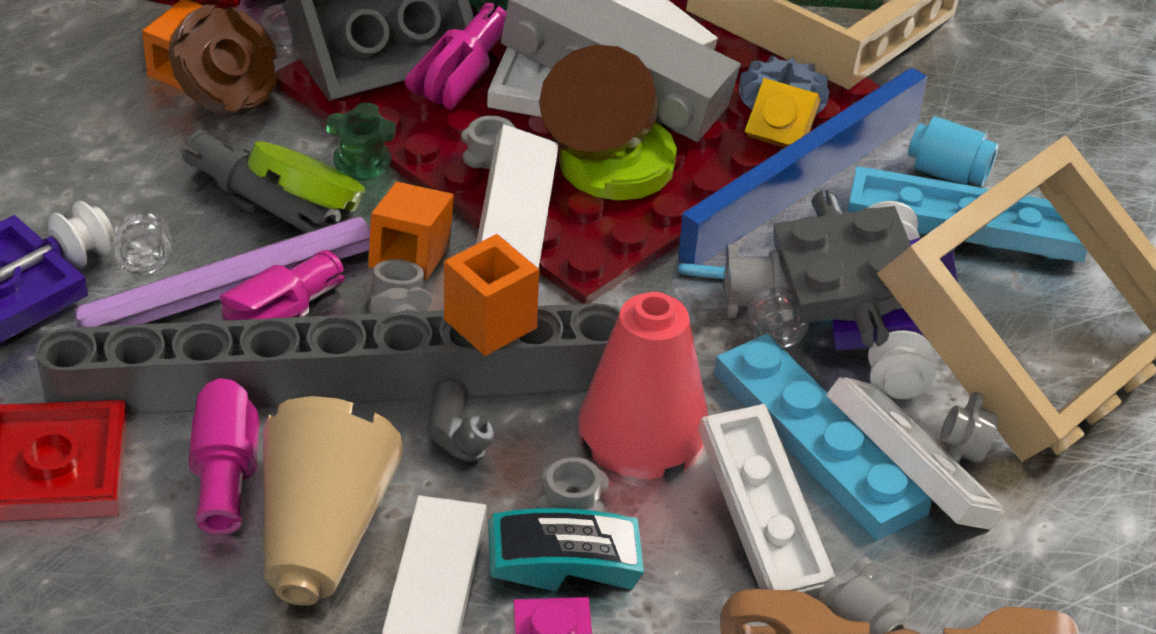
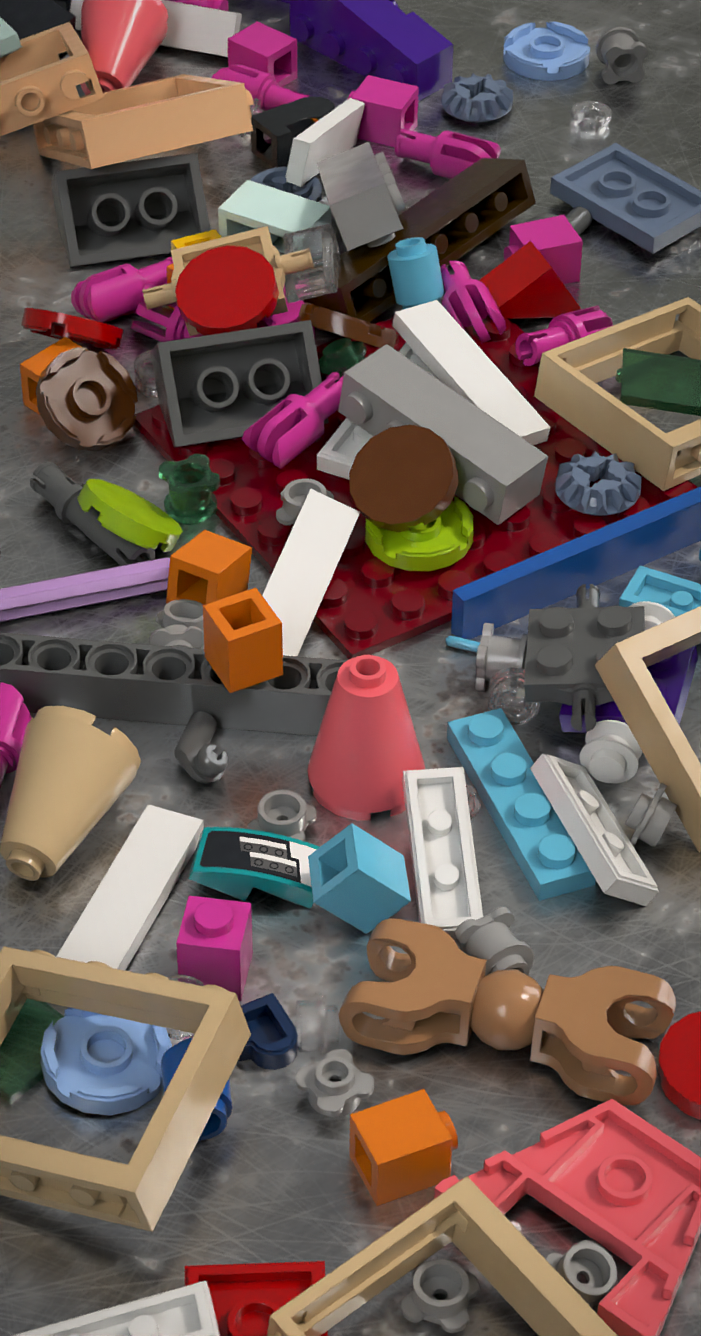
camera: 15 degrees right, 0 degrees up
dark pink arm [219,250,345,321] -> none
yellow plate [745,78,821,148] -> none
none -> medium azure brick [308,823,411,934]

